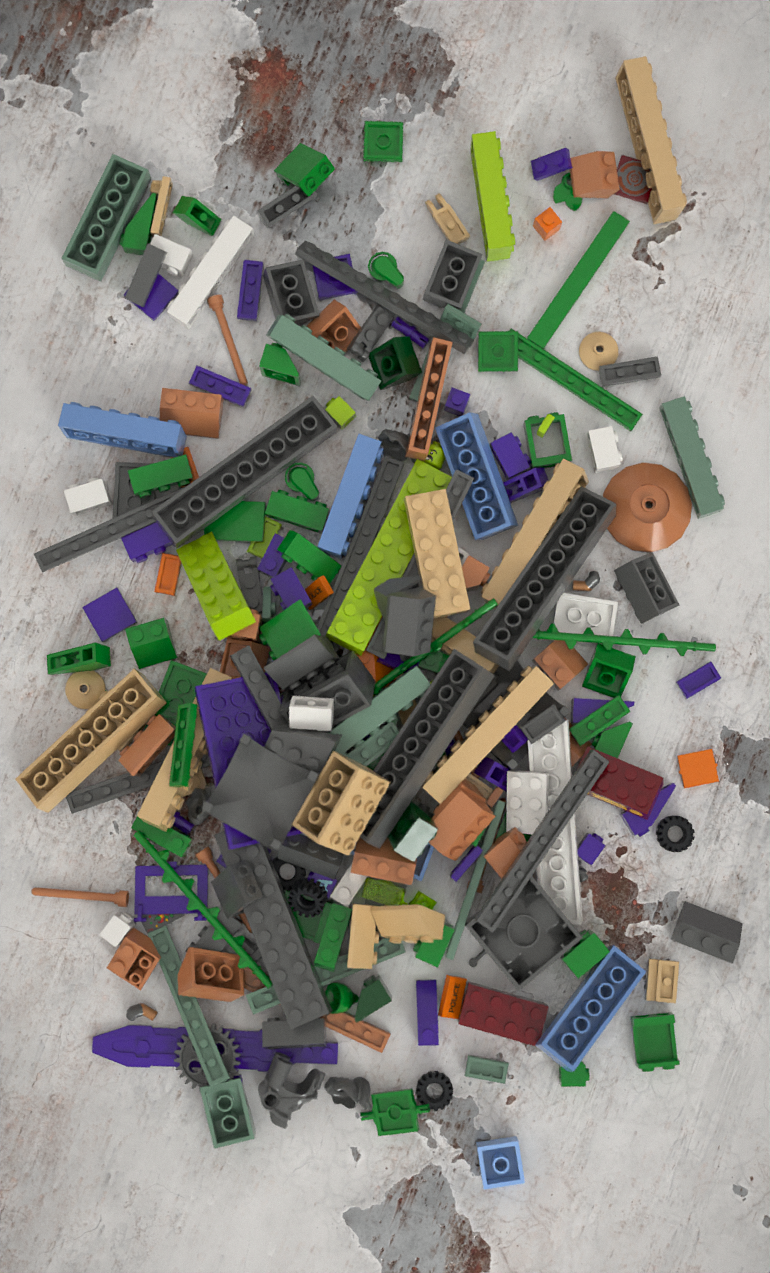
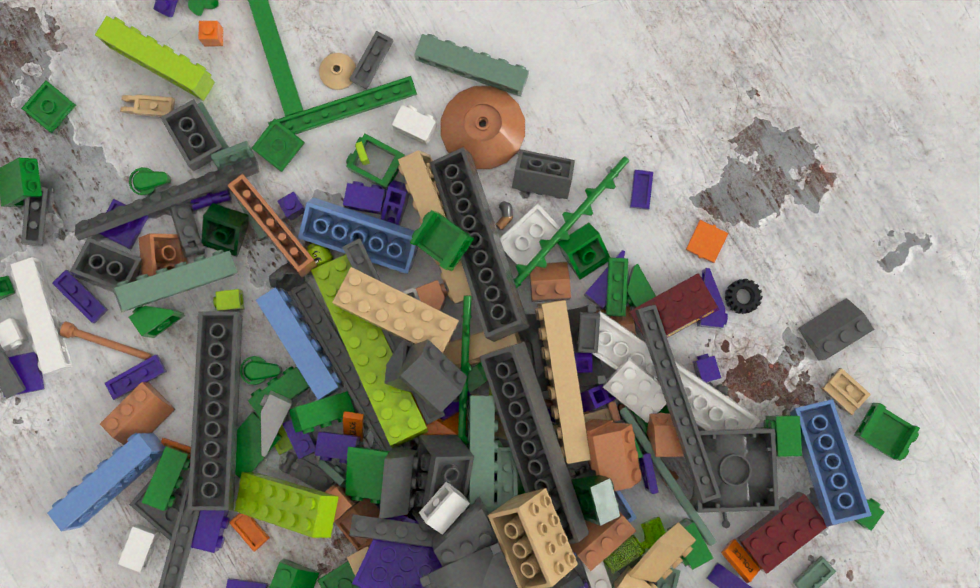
camera: 55 degrees left, 0 degrees up
none -> light grey slope [260,391,292,457]
none -> green panel [410,210,474,271]

